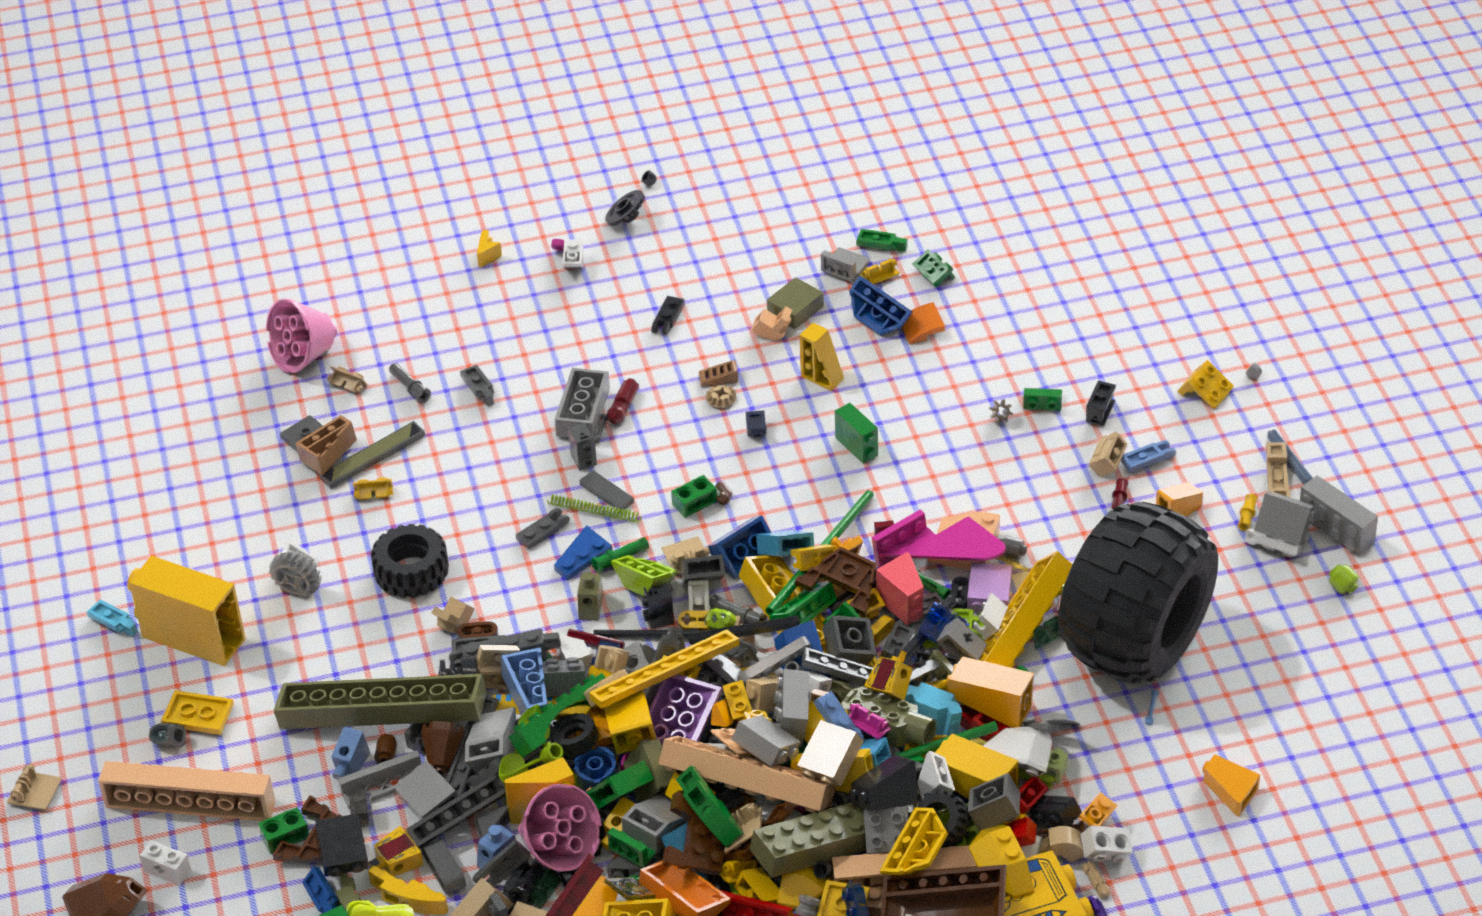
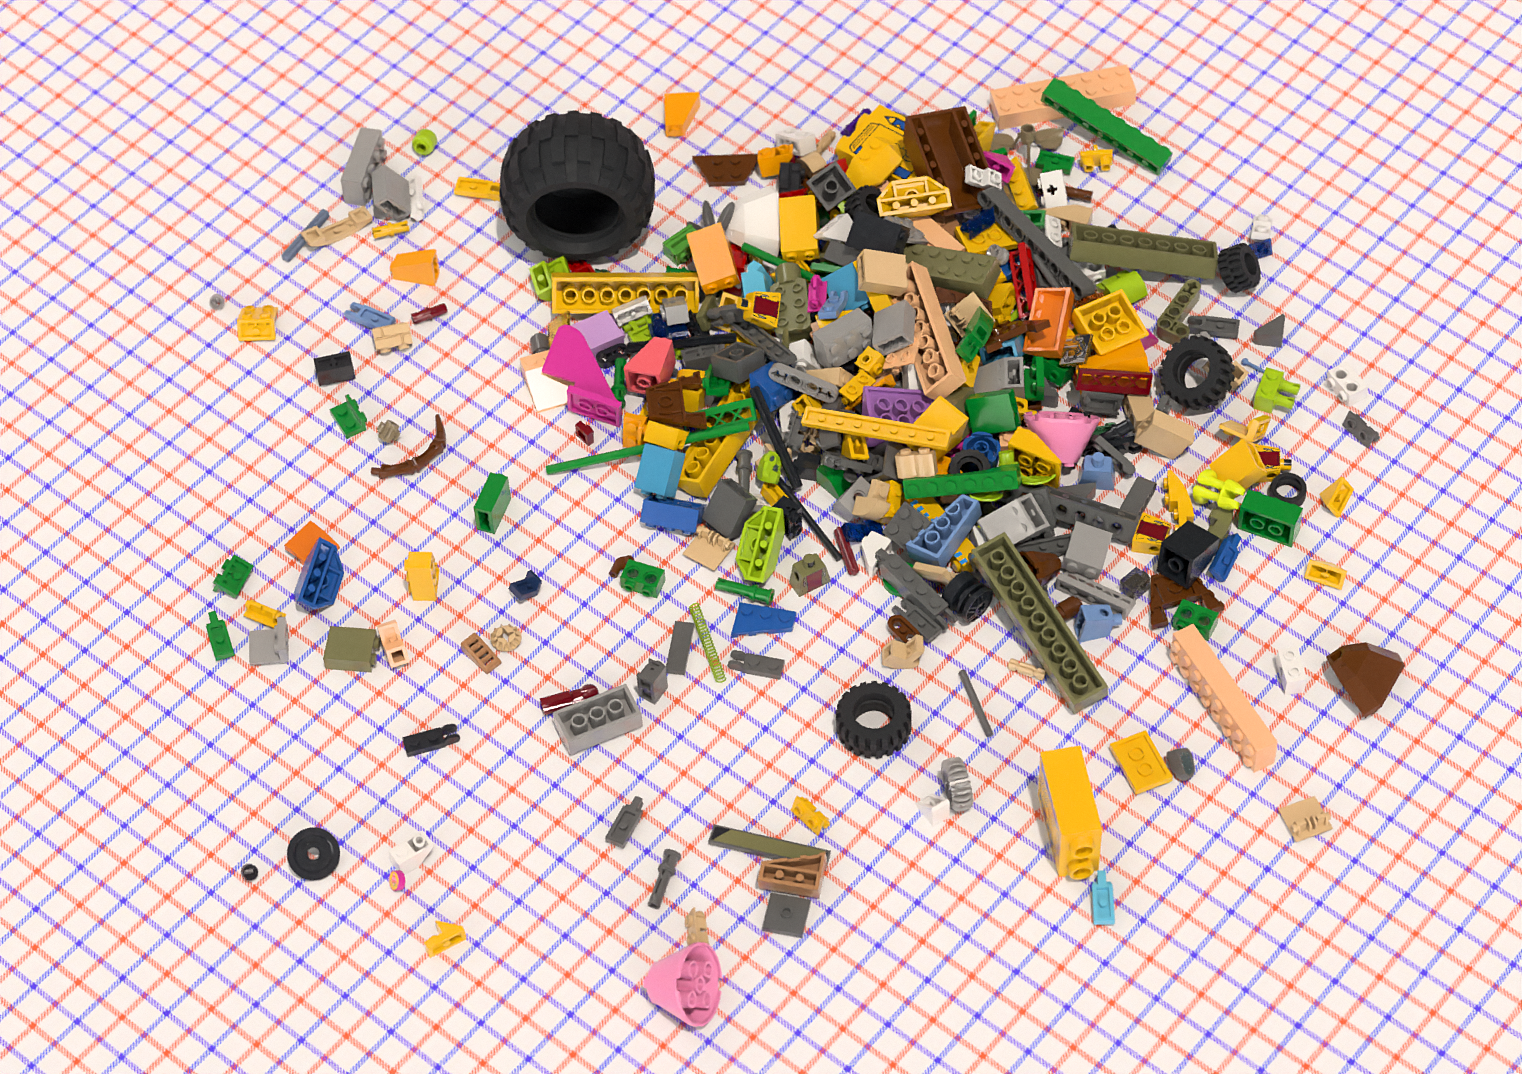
camera: 125 degrees left, 10 degrees up
none -> reddish brown animal [371,414,446,479]
none -> yellow hinge [454,177,500,202]
none -> bright green hinge [663,224,697,266]
none -> reddish brown wing [692,154,758,187]
none -> dark grey bar [958,670,993,737]

